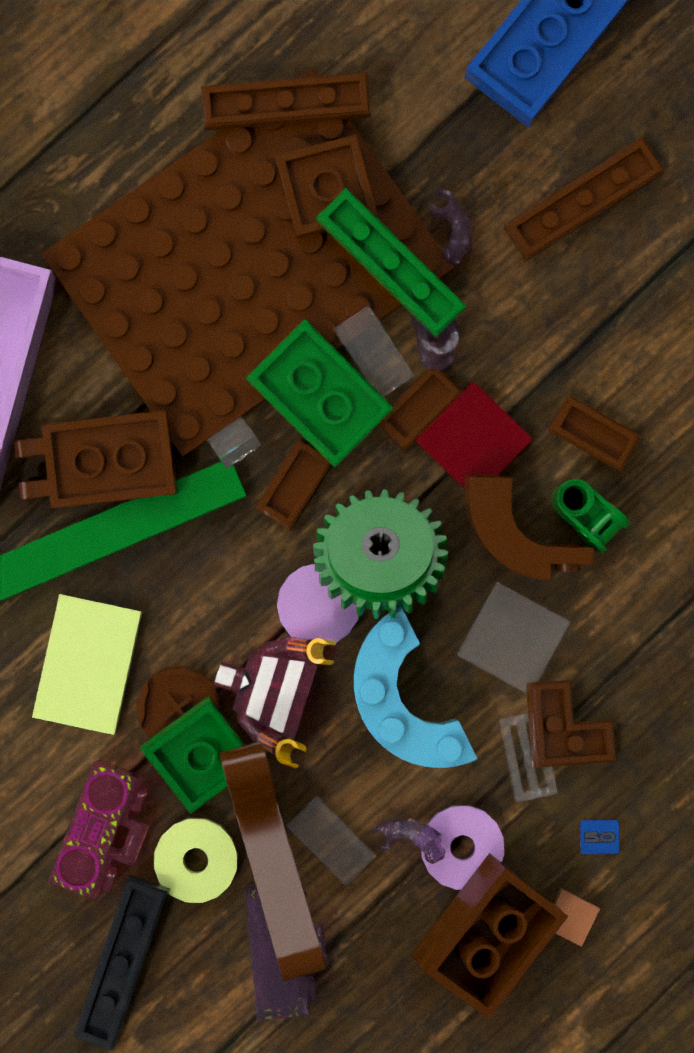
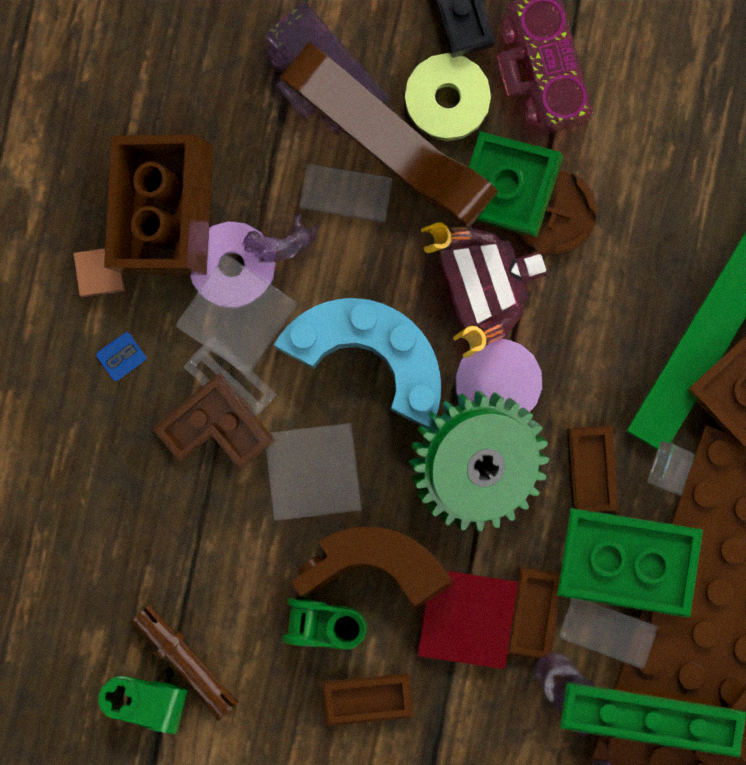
camera: 140 degrees right, 0 degrees up
yellowish green tile [32,594,143,735] -> none
none -> clear tile [175,254,298,376]

